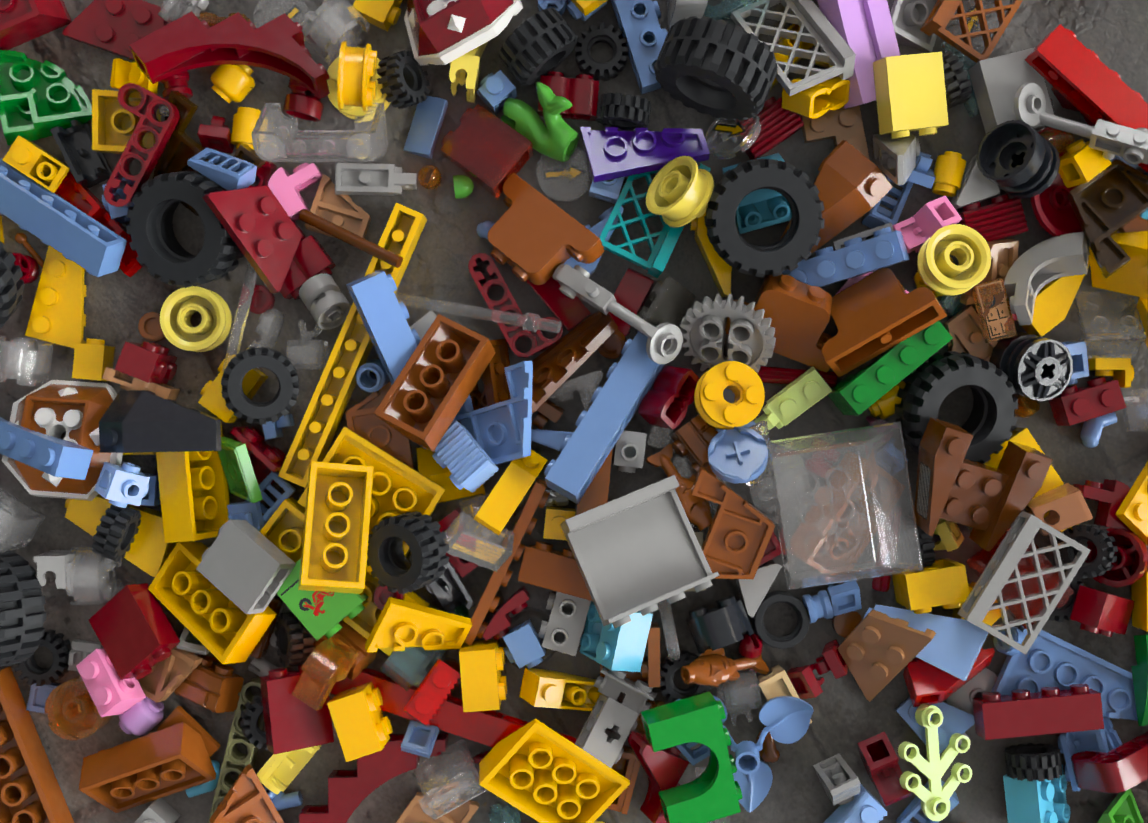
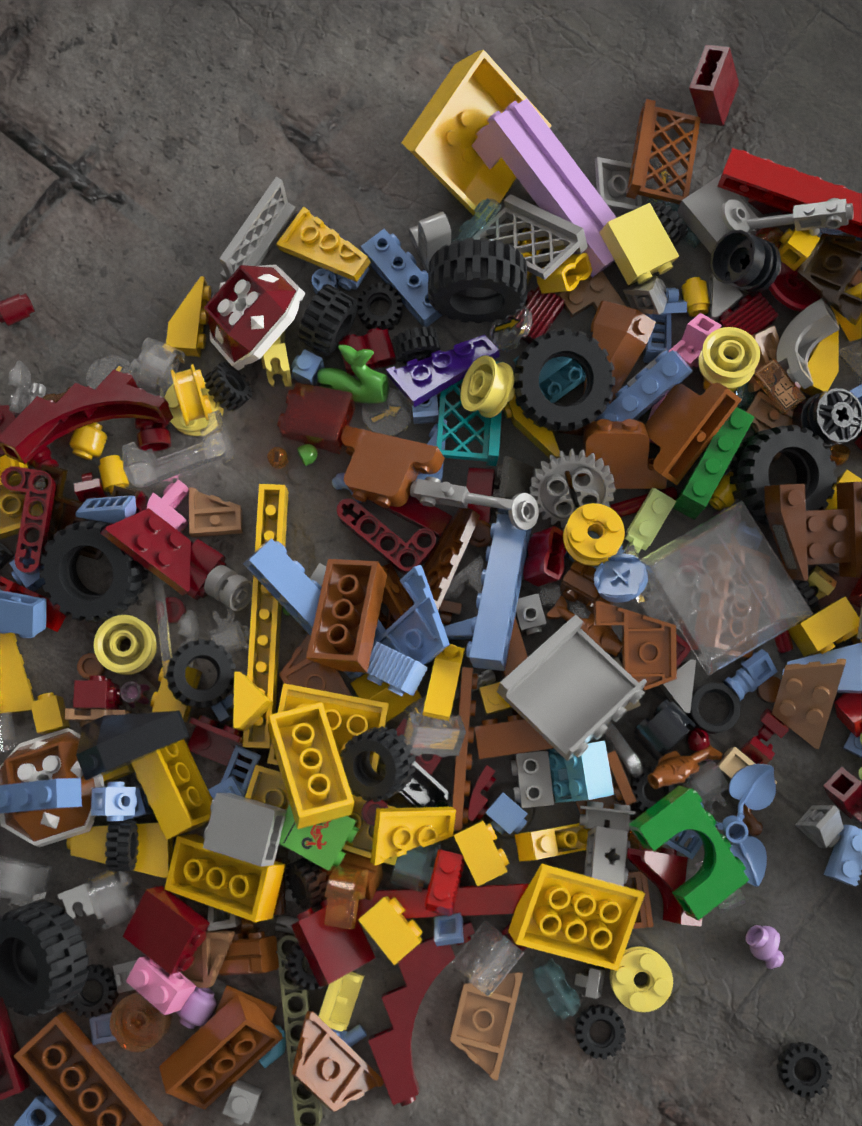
camera: 15 degrees left, 10 degrees down
bright green tile [217,436,263,503] -> none
reddish brown bar [299,209,403,268] -> none
light grey hinge [335,163,417,196] -> none
medium blue brick [356,359,389,392] -> none
clear bar [395,292,561,333] -> none
medium blue slope [403,96,448,159] -> none
none -> clear piece [120,681,150,708]
none -> yellow slope [233,672,274,731]

